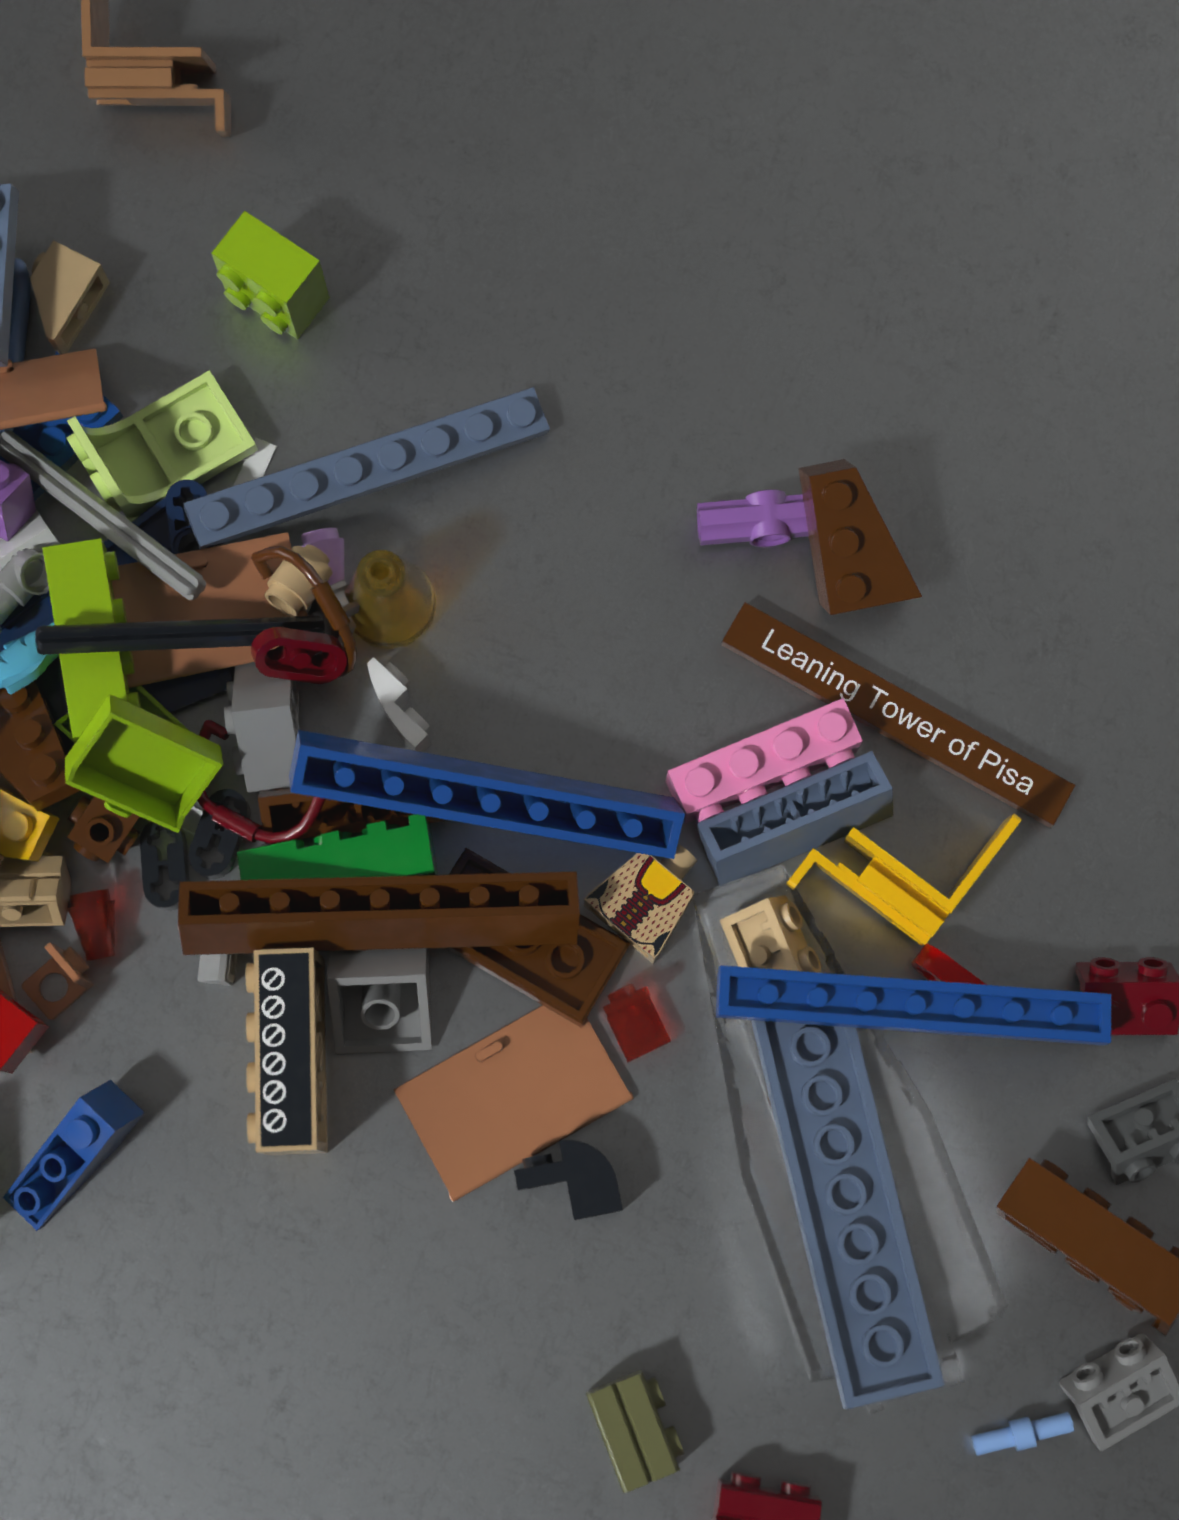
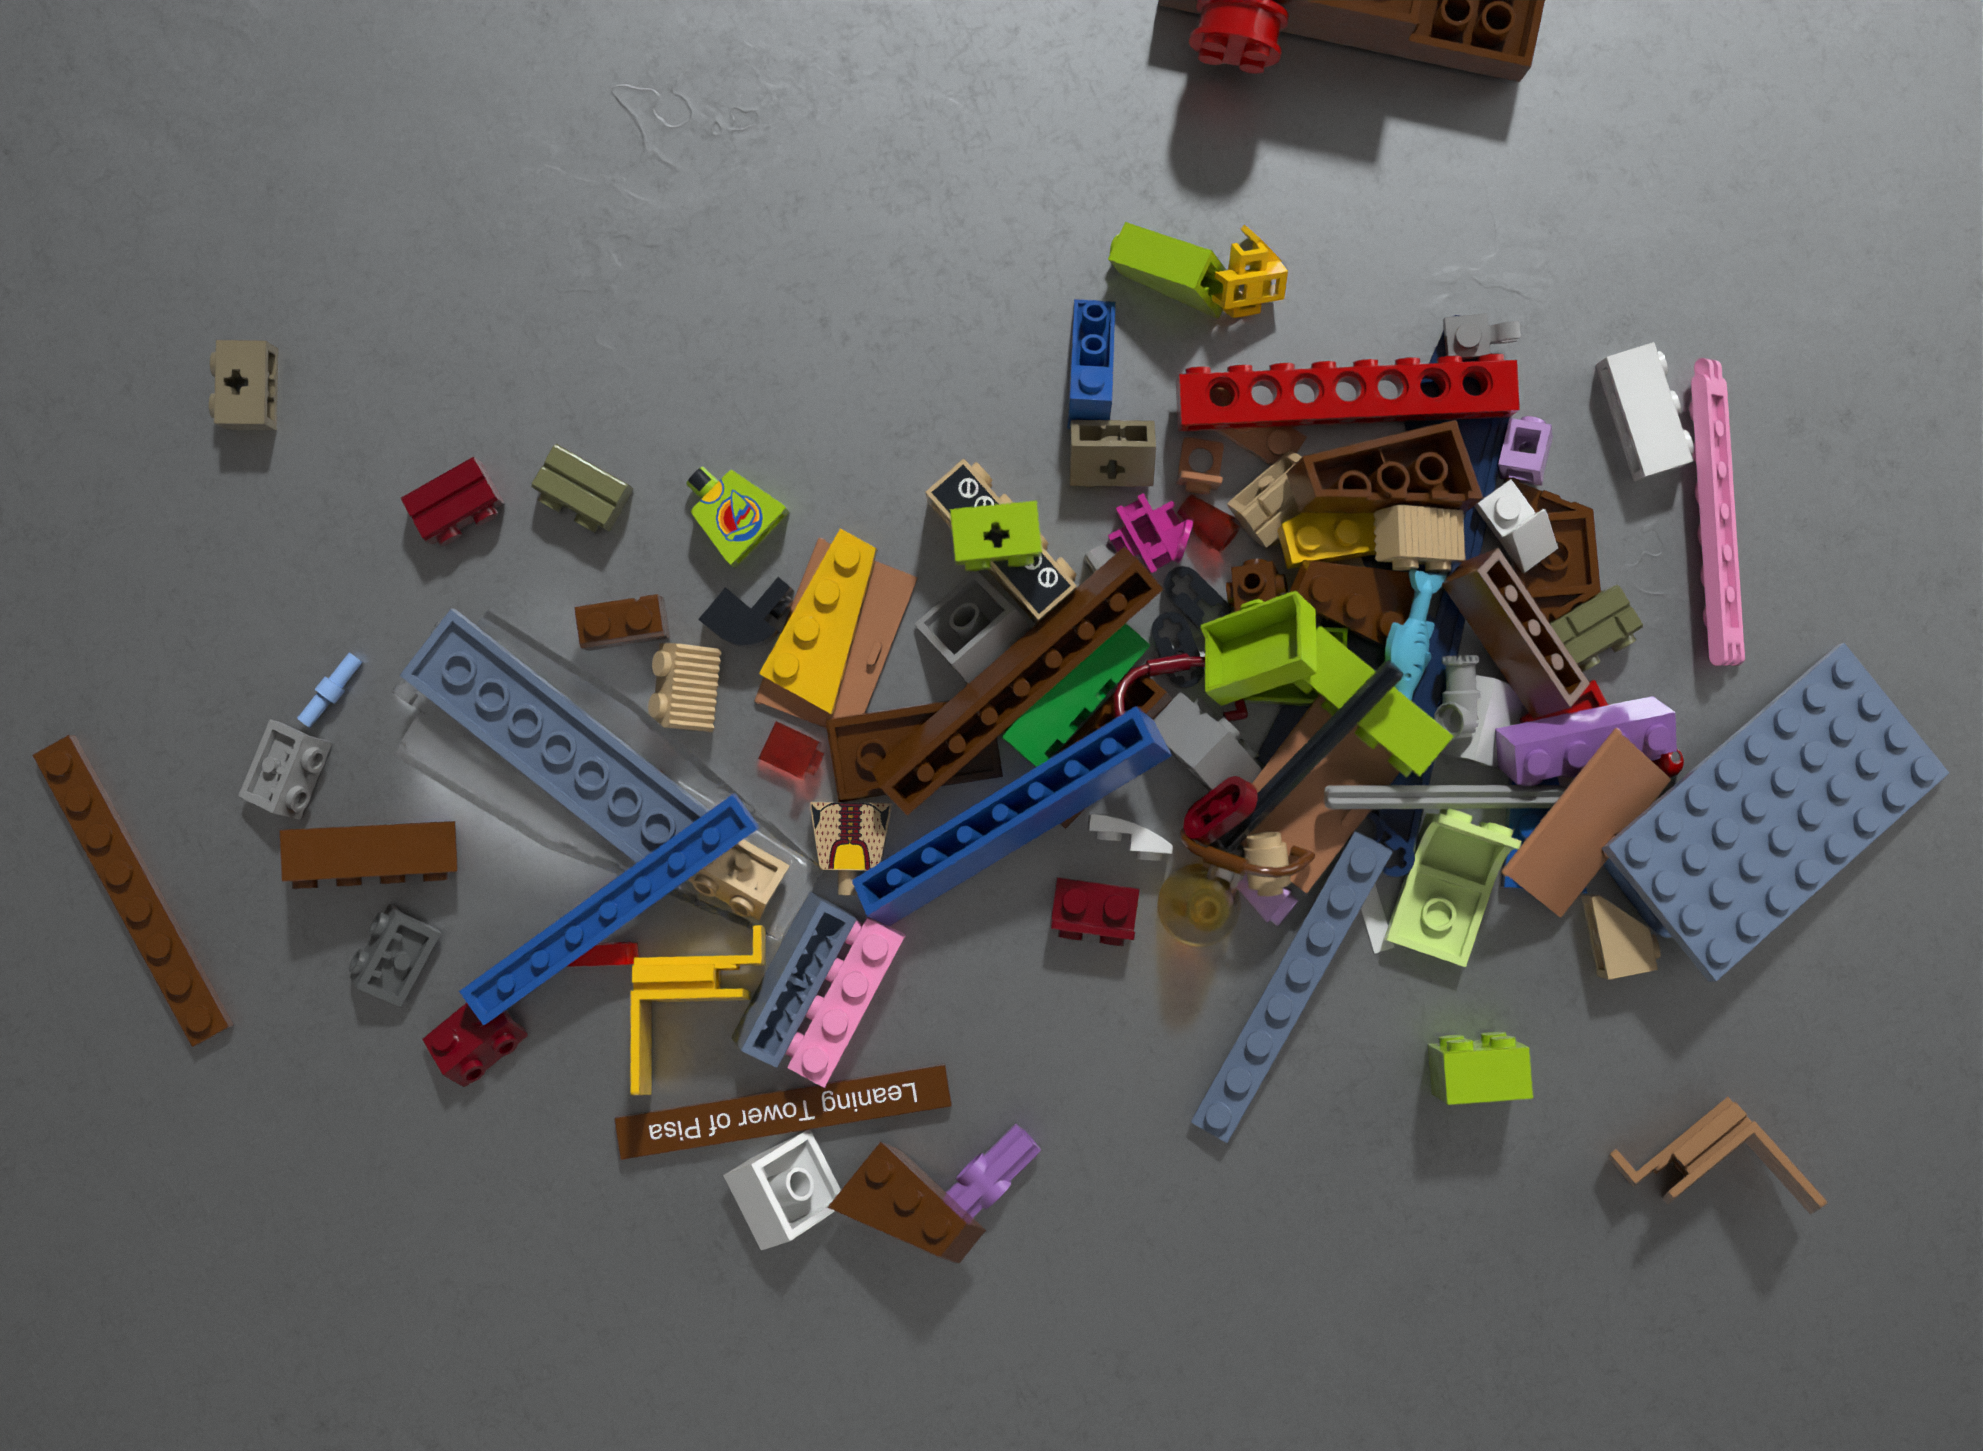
camera: 140 degrees right, 10 degrees up
none -> reddish brown brick [575,594,670,651]
none -> tan brick [648,643,721,732]
none -> lime torso [686,466,790,569]
none -> white slope [723,1129,841,1251]
none -> yellow wing [759,528,878,715]
none -> lime brick [950,500,1042,571]
none -> dark red bracket [1050,877,1140,946]
none -> dark tan brick [1069,420,1156,487]
none -> dark pink piece [1108,493,1193,573]

